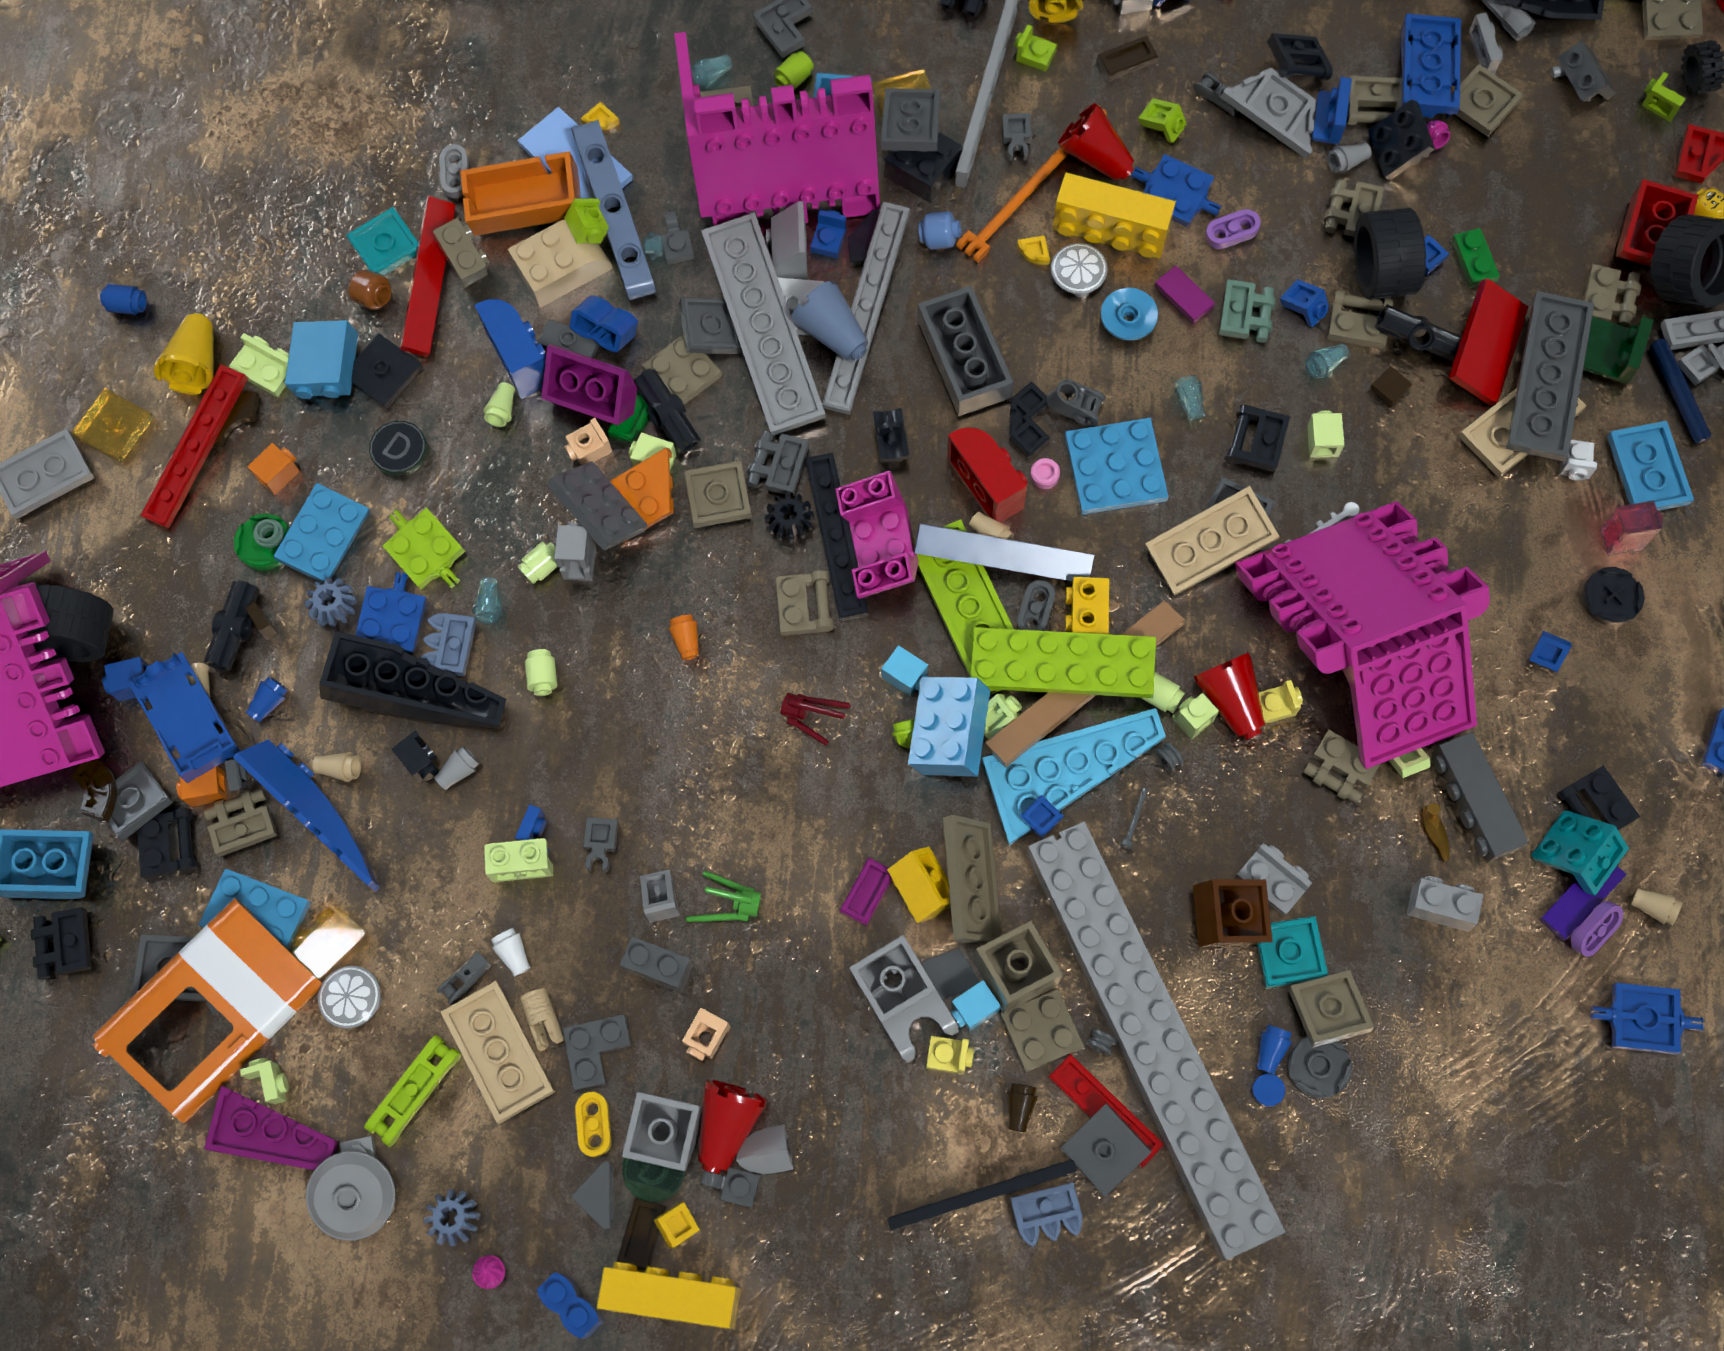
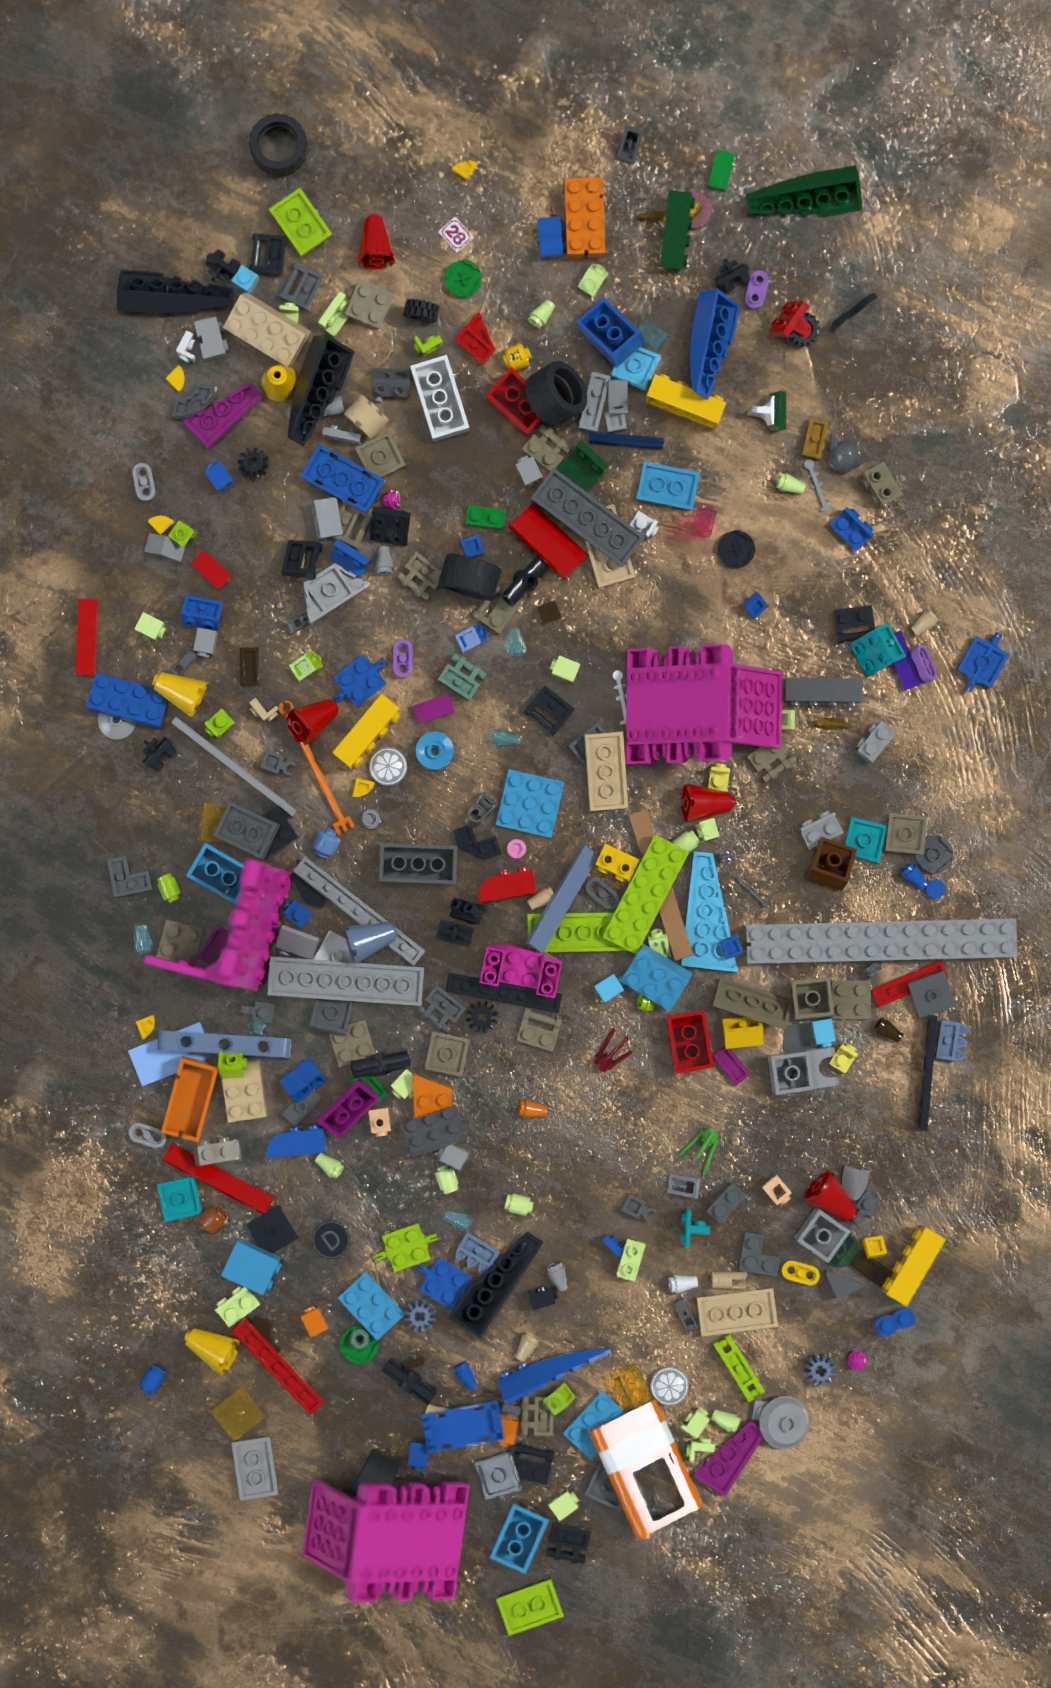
camera: 75 degrees left, 15 degrees up
dark brown tile [71,758,117,822] -> none
none -> tan bracket [249,698,279,722]
none -> light grey panel [311,497,343,541]
none -> tan brick [344,394,389,439]
none -> light grey plate [361,810,380,829]
none -> white brick [410,355,470,442]
none -> black hips [449,898,487,925]
none -> light grey brick [516,456,543,488]
none -> lime bracket [543,1382,576,1415]
none -> yellowish green brick [548,1489,579,1521]
none -> red brick [666,1010,714,1074]
none -> teal bracket [680,1208,710,1249]
none -> yellowish green brick [680,1407,710,1439]
none -> yellowish green cone [711,1409,741,1433]

